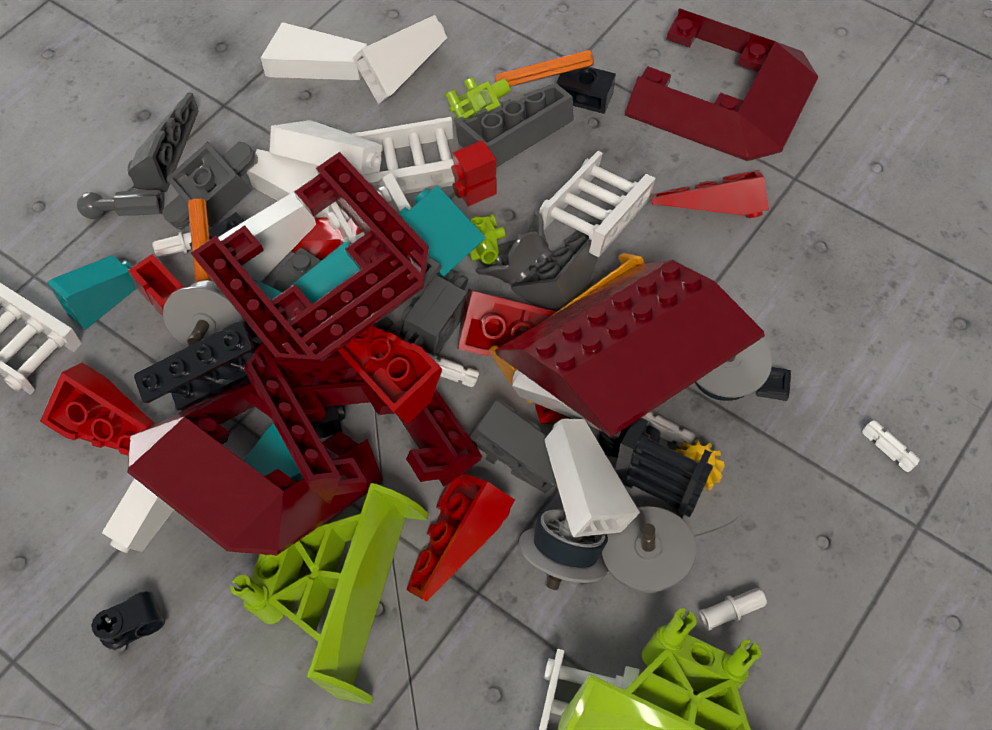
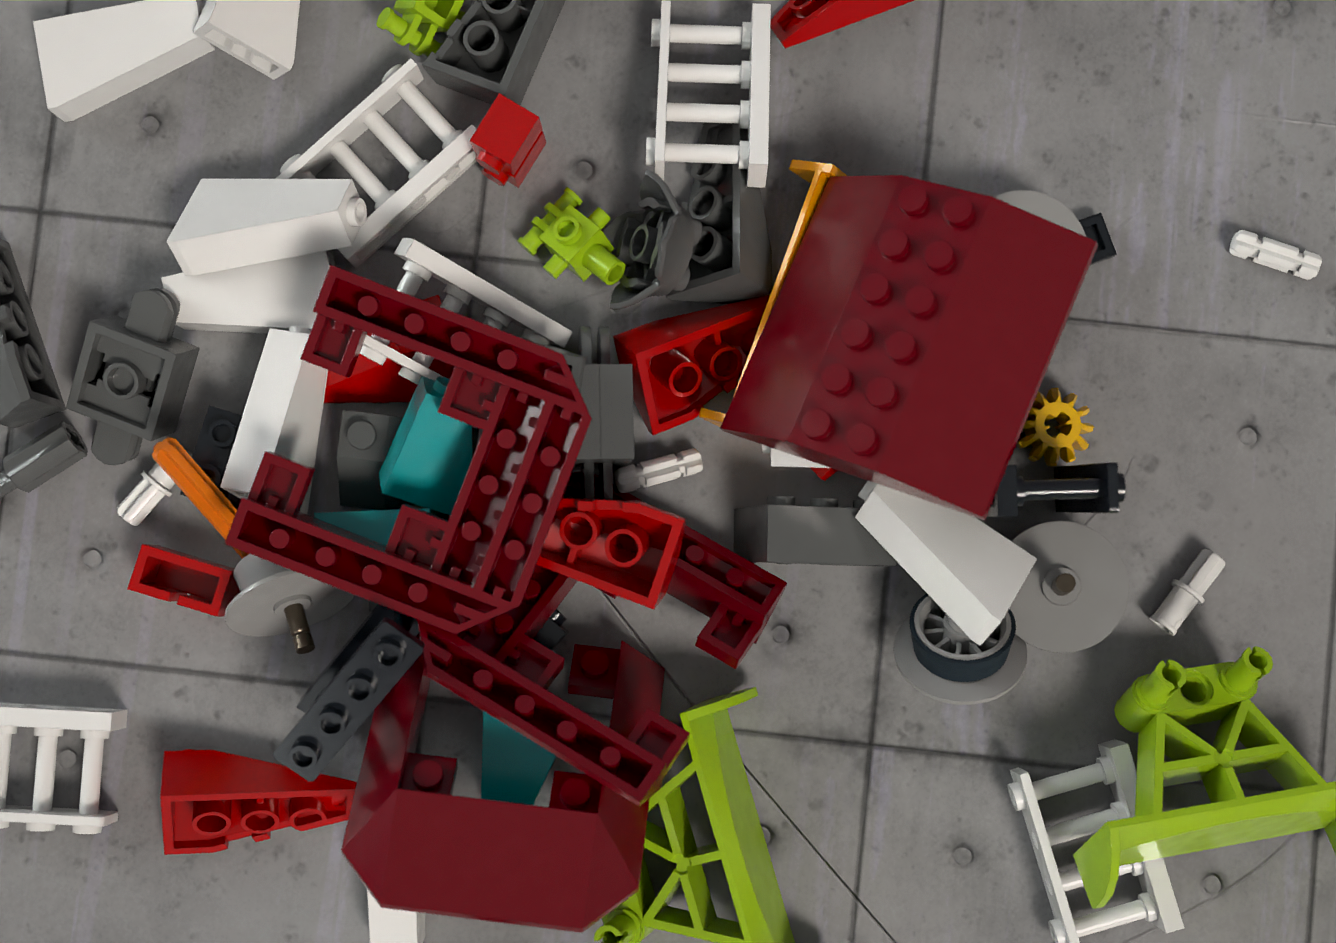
camera: 30 degrees left, 25 degrees up
teal slope [47,255,137,330] -> none
teal brick [398,185,486,278] -> none
red wedge [406,473,515,602] -> none

